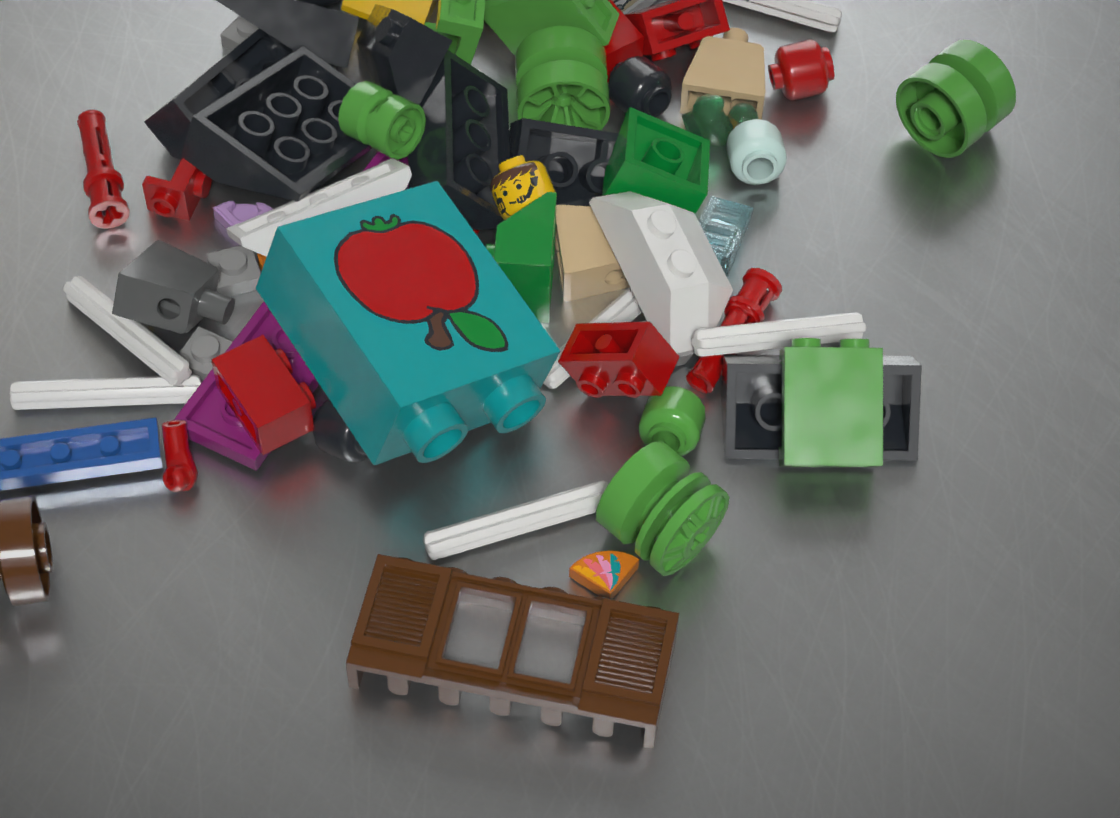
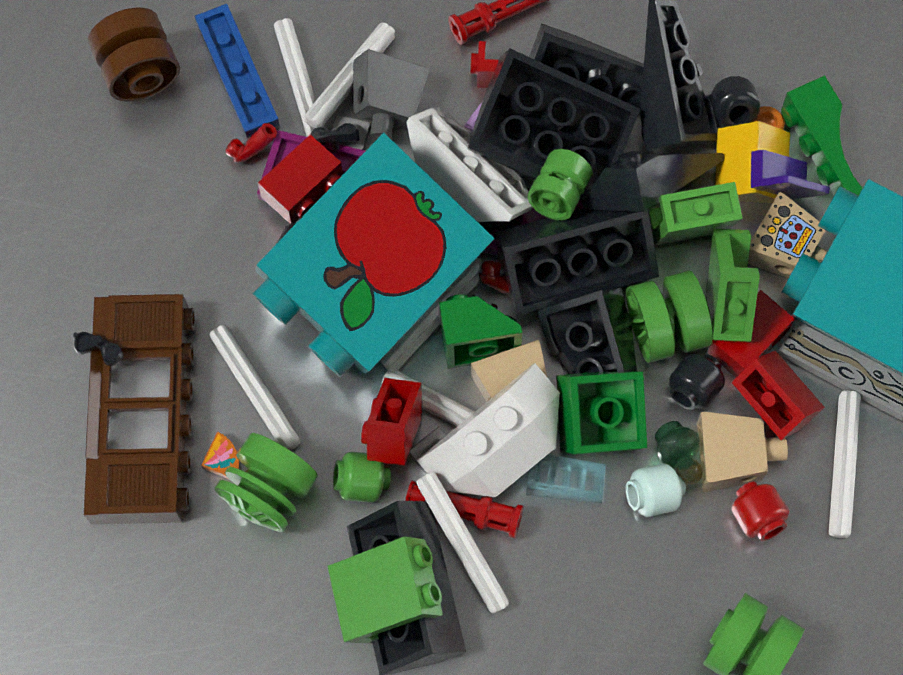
camera: 80 degrees right, 15 degrees up
yellow head [490,155,555,220] -> none
none -> black piece [73,332,124,367]
none -> black piece [311,123,360,151]

